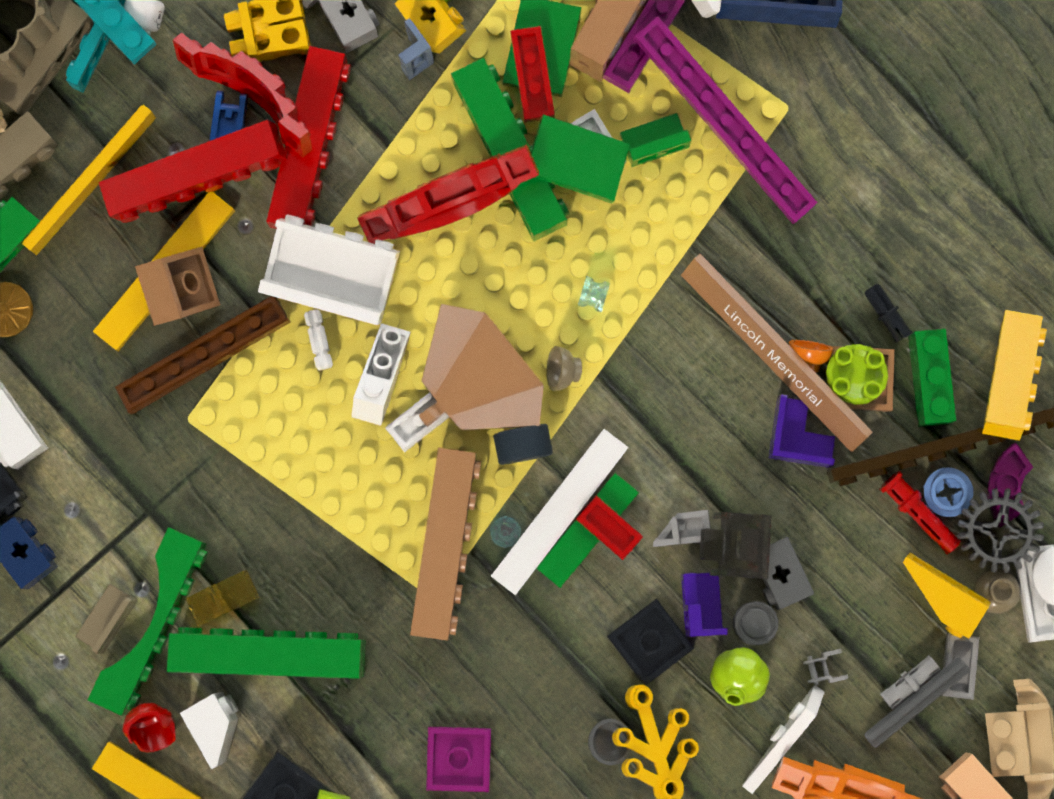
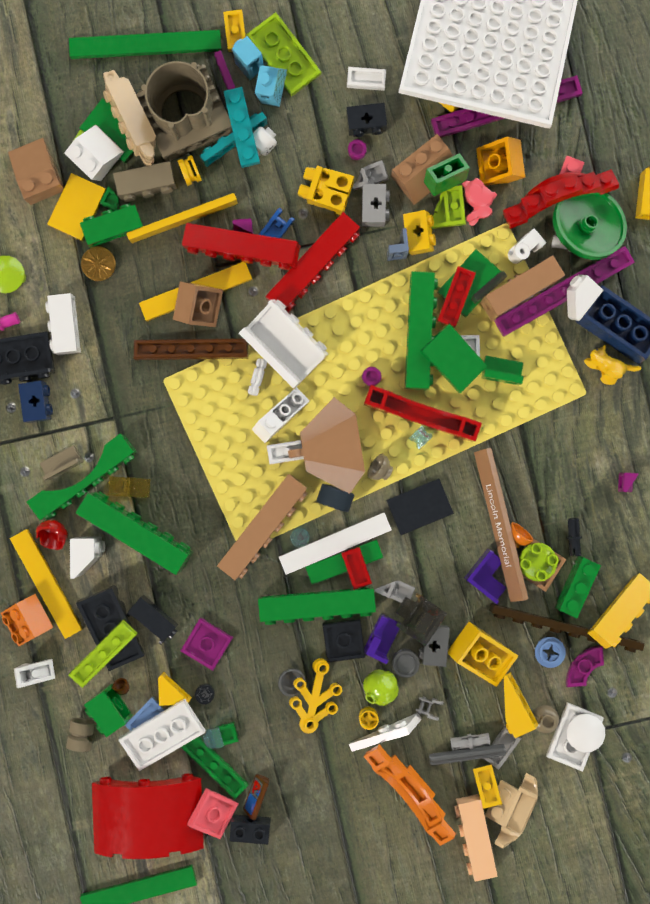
camera: 30 degrees right, 5 degrees up
red piece [173,33,312,157] -> none
red piece [357,144,540,244] -> none
magenta plate [633,16,818,224] -> none
red pin [879,471,961,555] -> none
dark grey gear [958,488,1044,573] -> none
none -> black brick [126,595,179,645]
none -> yellow wheel [178,155,202,186]
none -> magenta slope [232,218,254,234]
none -> green brick [258,587,376,625]
none -> yellow wheel [359,706,379,730]
none -> magenta tile [362,367,381,386]
none -> red arch [364,385,482,442]
none -> black tile [386,478,454,535]
none -> yellow slope [448,622,518,687]
none -> clear smoke tile [471,271,507,304]
none -> yellow plate [473,764,502,809]
none -> yellow animal [584,345,641,385]
none -> magenta slope [618,473,638,492]

